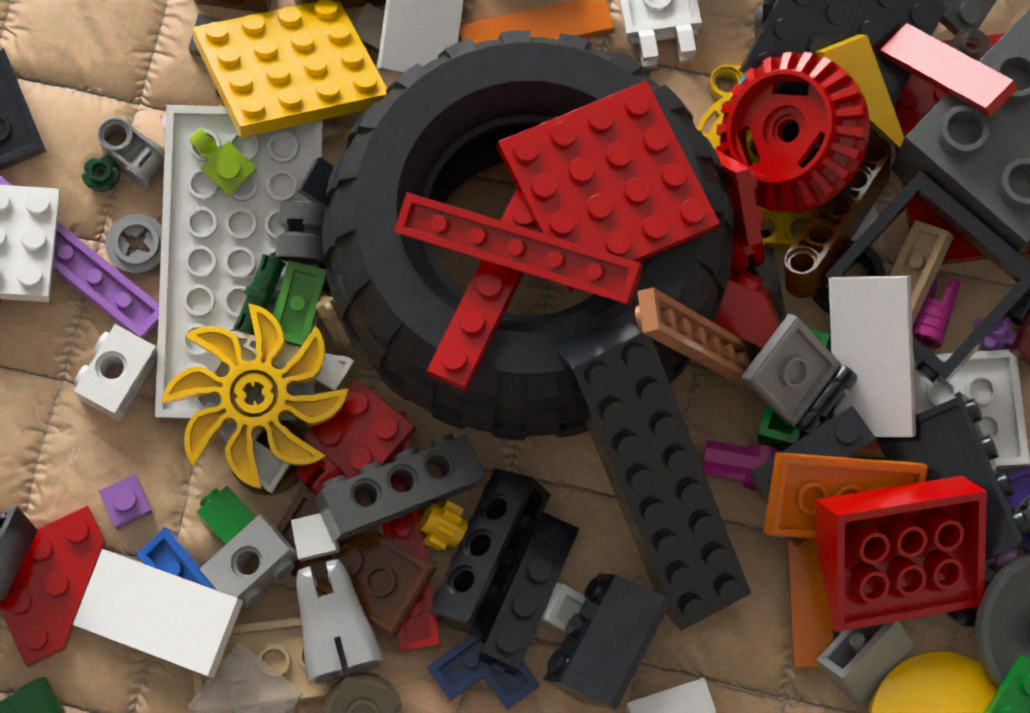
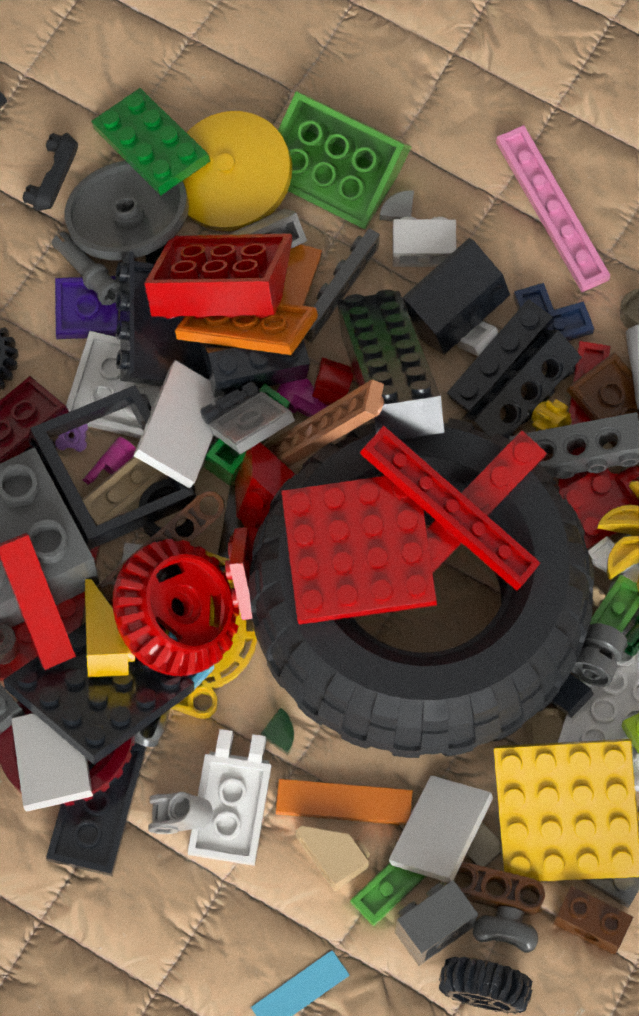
camera: 160 degrees left, 5 degrees down
none -> dark grey plate [304,228,380,343]
none -> red plate [312,357,354,405]

